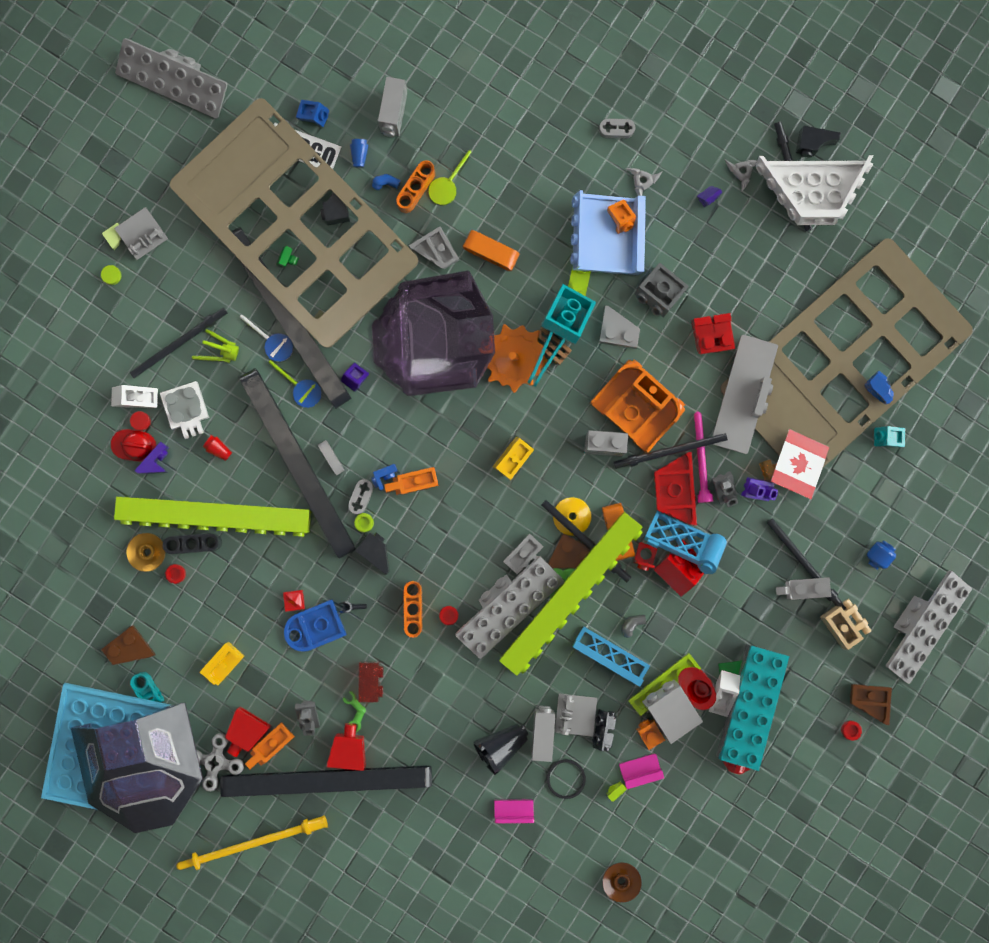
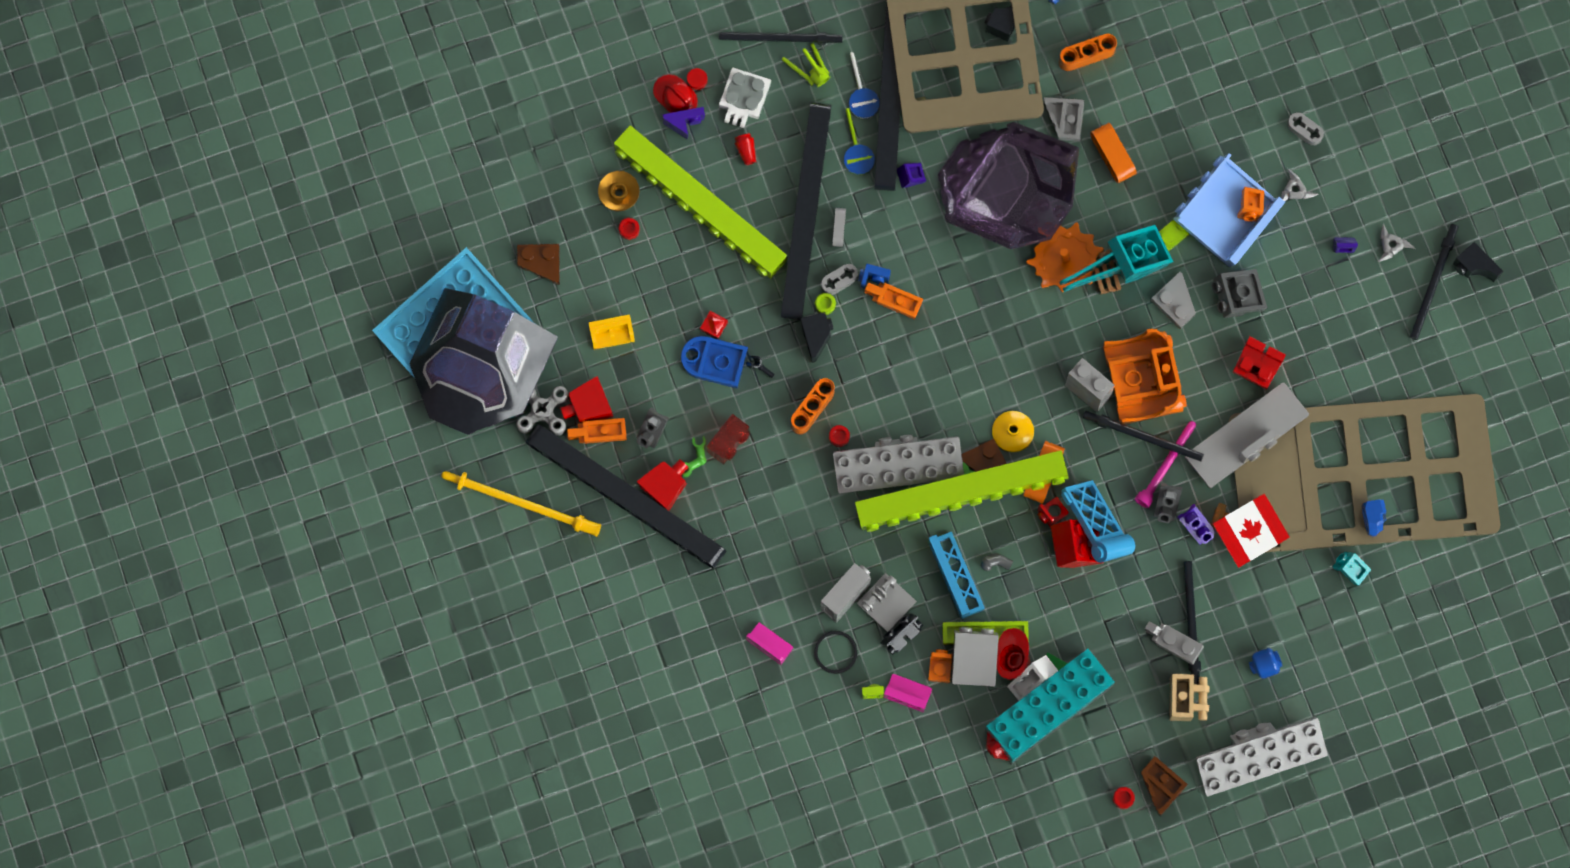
camera: 40 degrees right, 10 degrees down
white arch [111,385,158,408] -> none
teal piece [130,672,164,703] -> none
black beam [162,534,222,554] -> none
green tile [276,246,299,268] -> none
blue arm [372,174,401,190] -> none
lime piece [429,150,471,205] -> none
black cone [473,724,529,775] -> none
yellow hinge [493,437,534,480] -> none
light grey hinge [503,534,543,574] -> none
black bar [541,500,632,583] -> none
reddish brown dish [602,862,642,903] -> none
red wing [654,452,697,526] -> none
white piece [756,155,874,225] -> none

